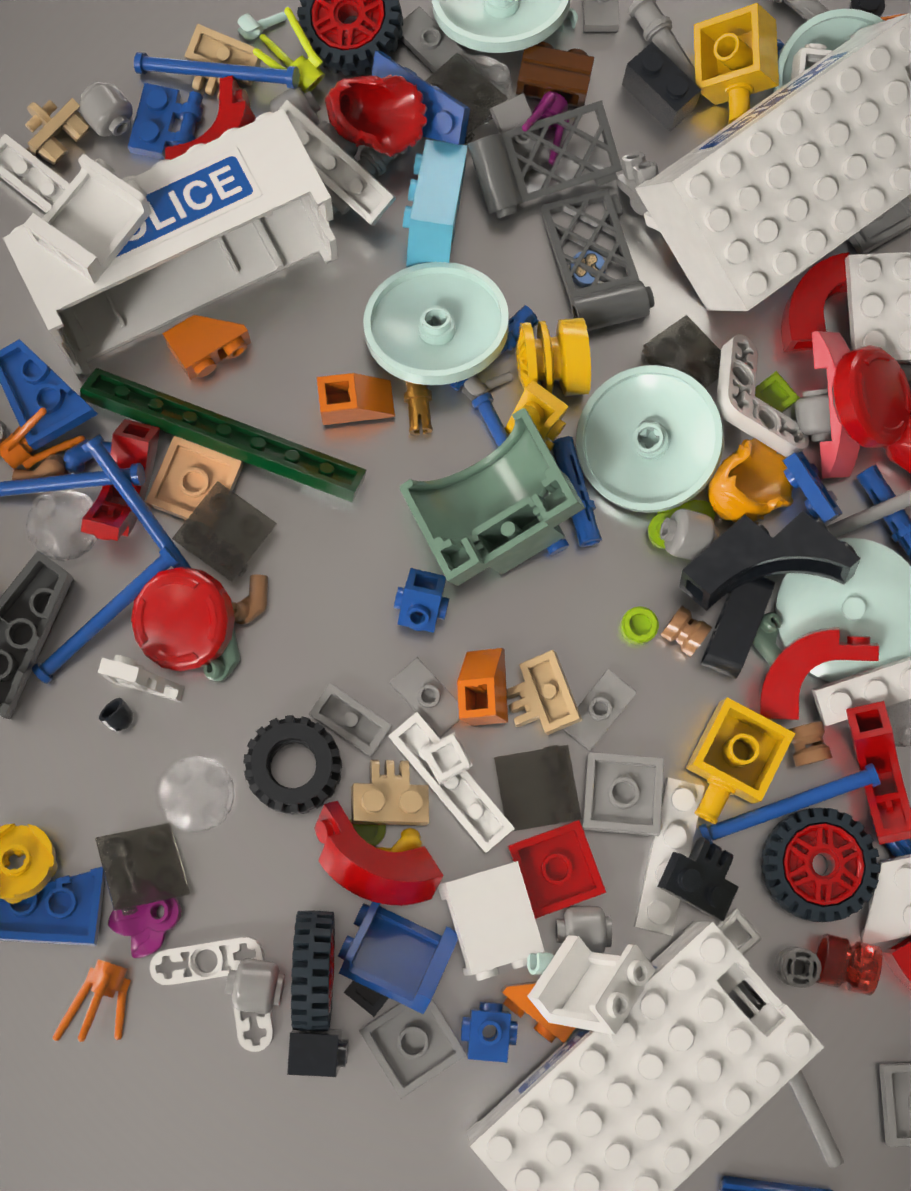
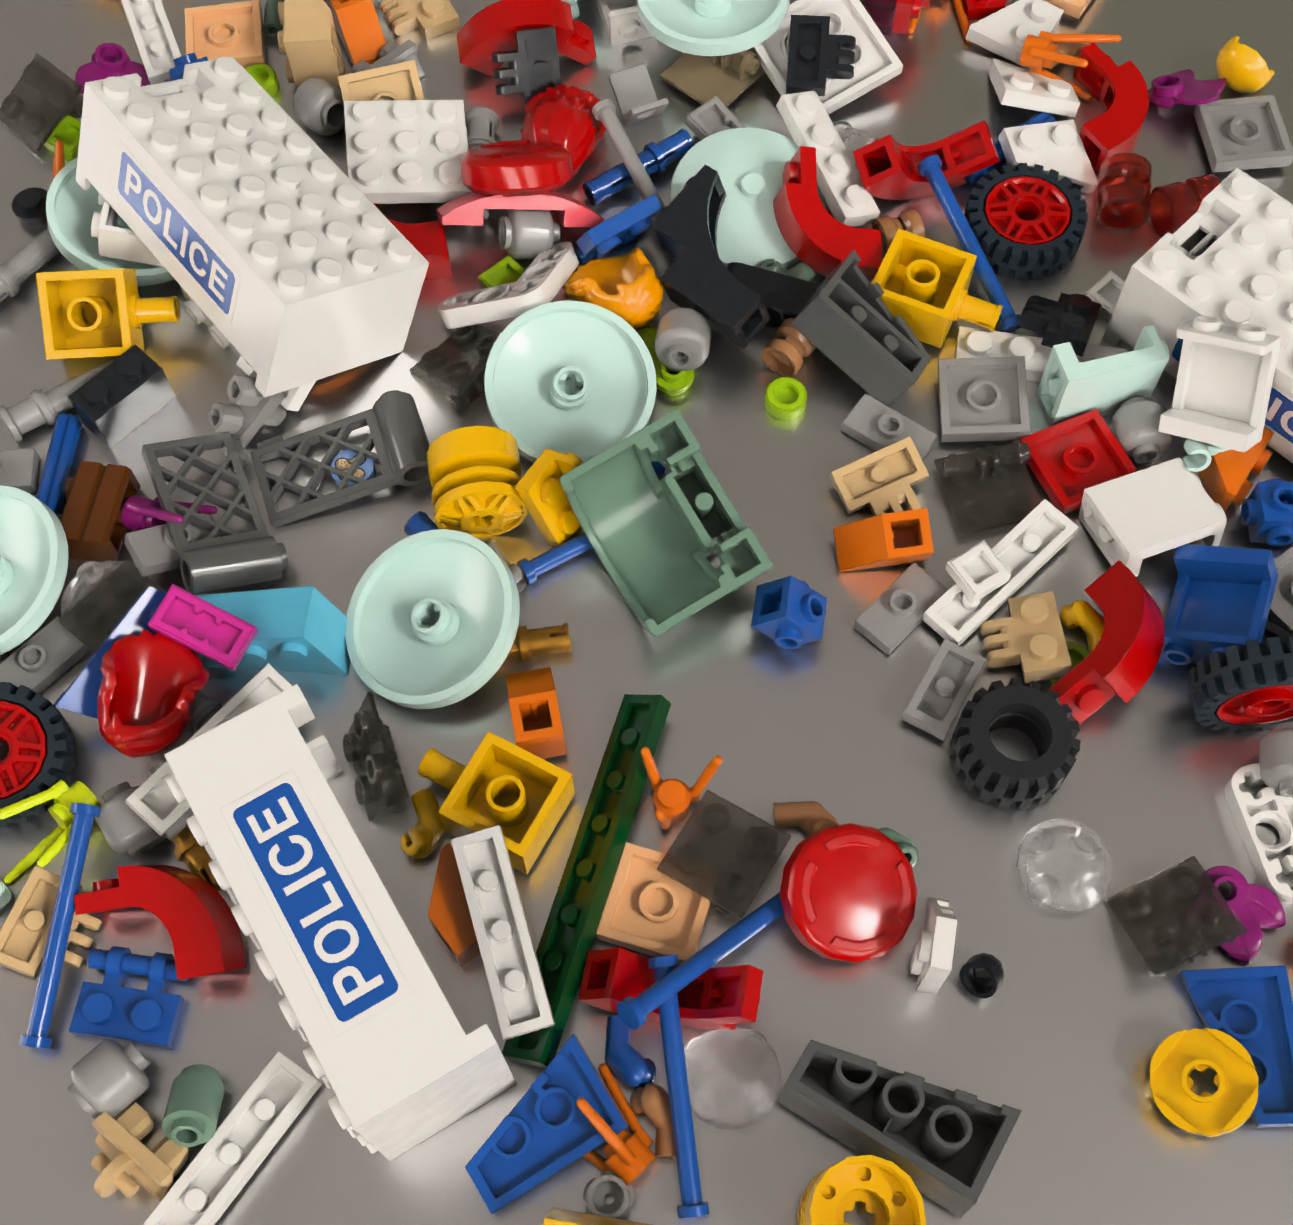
camera: 85 degrees left, 15 degrees down
white panel [23,154,152,284] -> none
blue bar [32,546,180,684] -> none
light grey wheel [774,947,821,988] -> none
none -> blue axle [36,413,82,515]
none -> dark pink plate [147,584,258,671]
none -> sand green brick [162,1064,224,1147]
none -> clear smoke hinge [343,692,409,821]
none -> yellow arm [400,788,445,859]
none -> yellow brick [418,731,575,875]
none -> white plate [451,825,555,1040]
none -> orange plant [641,747,722,830]
none -> dark grey wedge [791,249,931,406]
none -> light aqua panel [1036,325,1169,427]
none -> clear red wheel [1149,174,1221,238]

